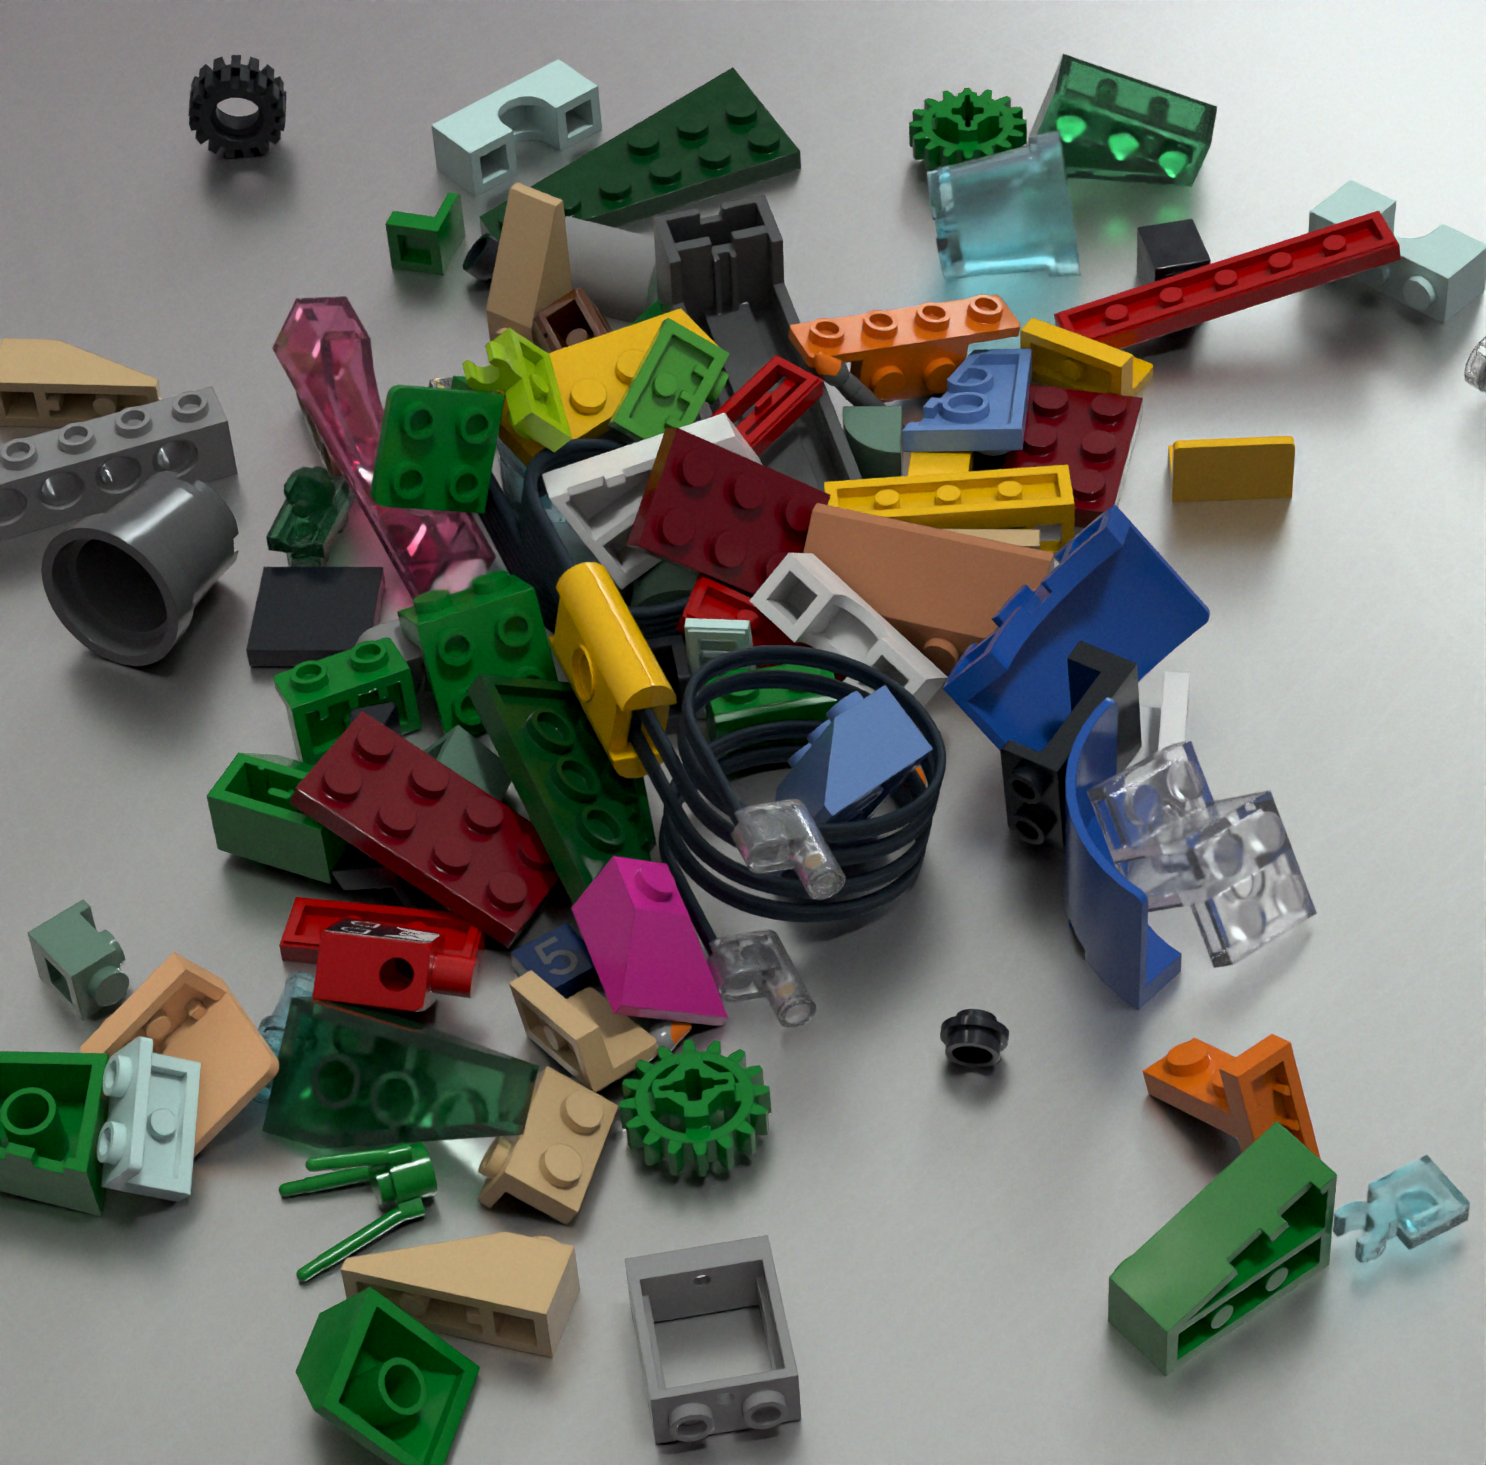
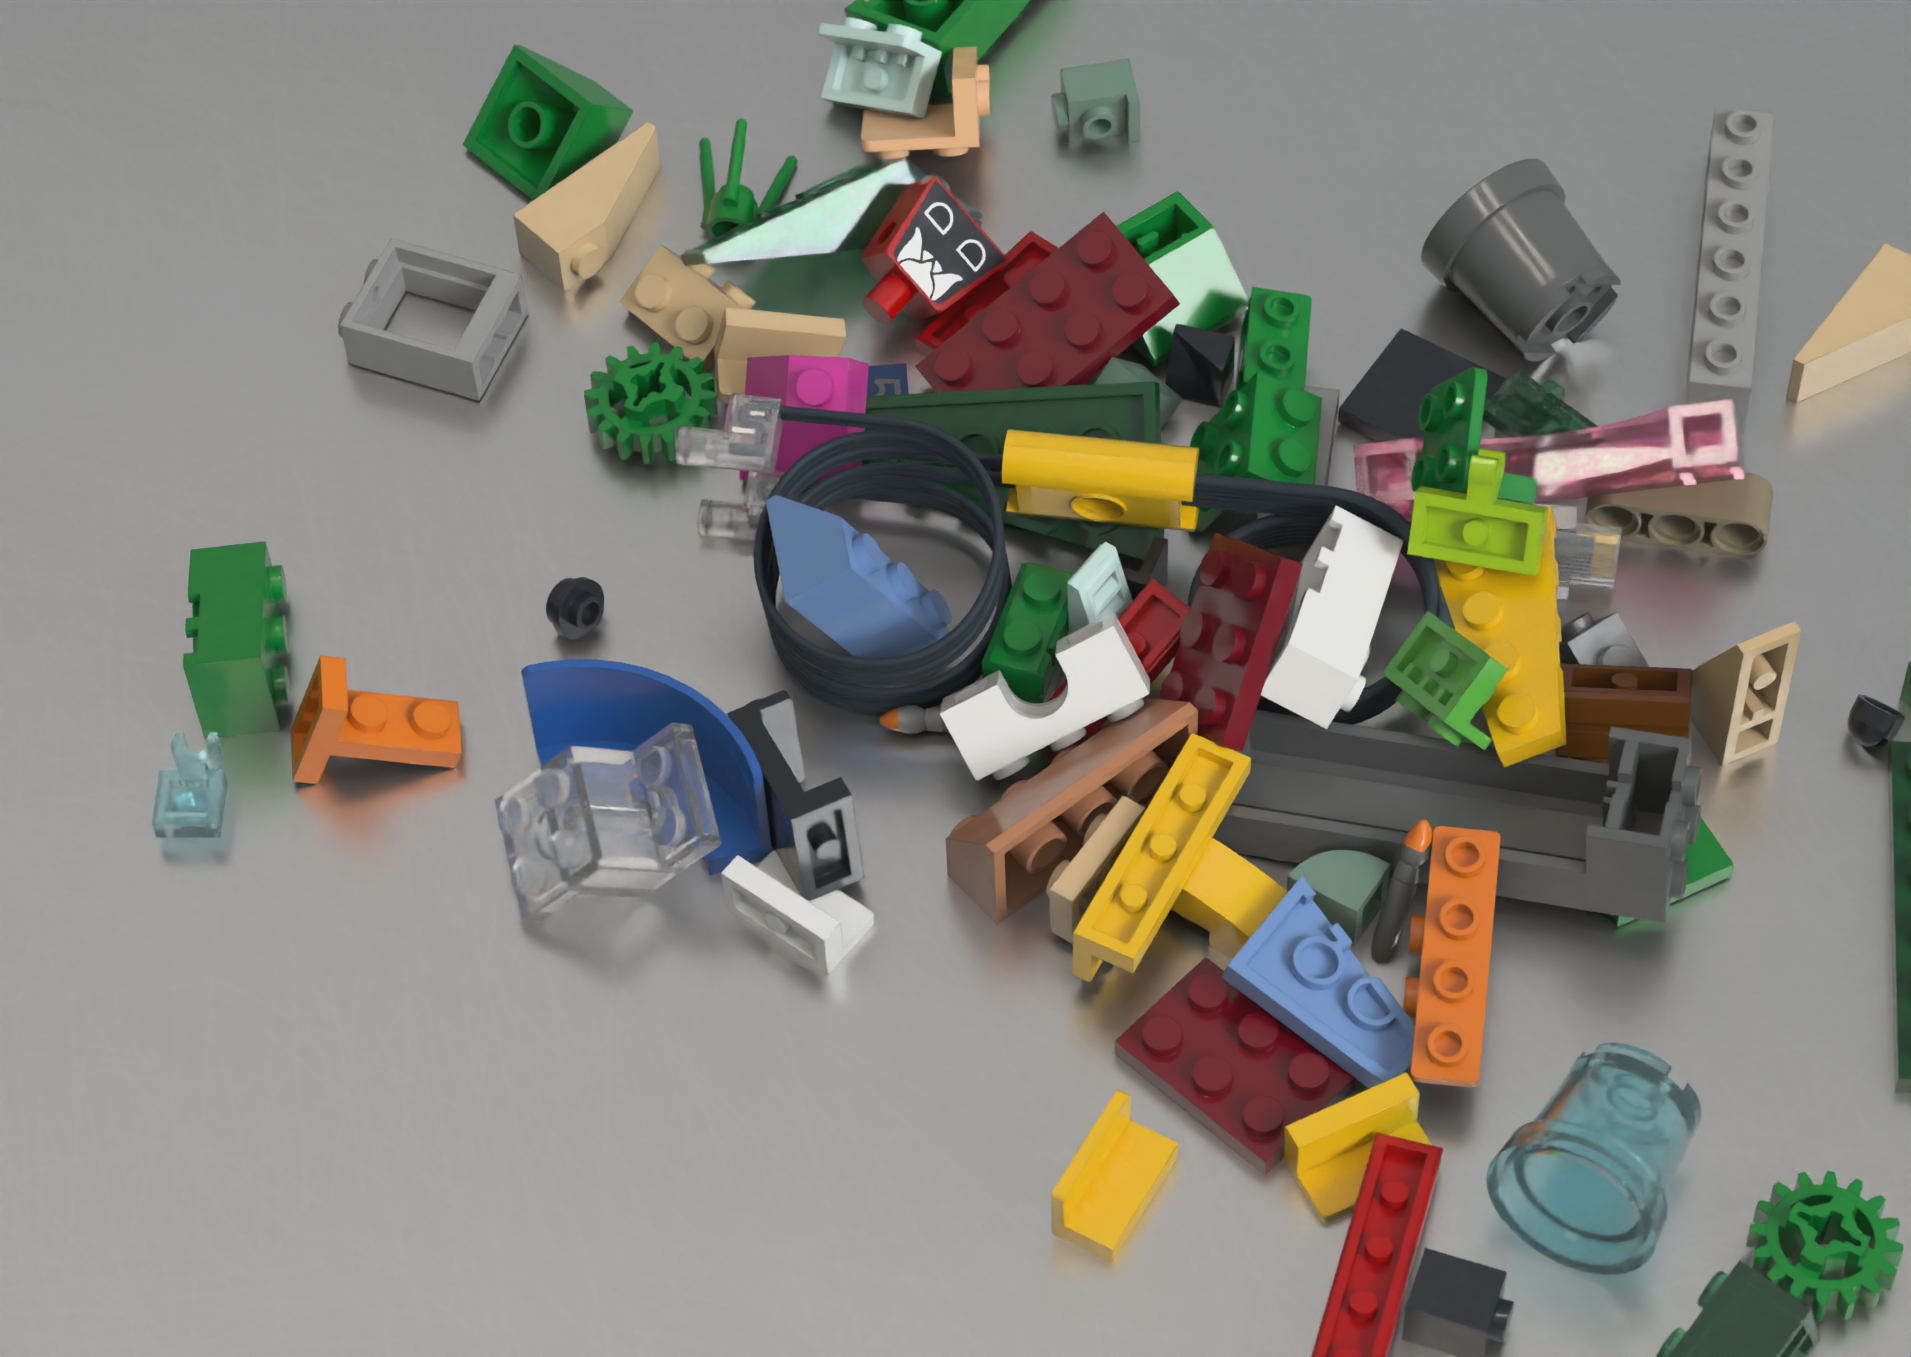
camera: 120 degrees right, 10 degrees up
light grey brick [565,216,658,323] -> none
red tile [709,355,823,457] -> none
blue panel [943,504,1210,751] -> none

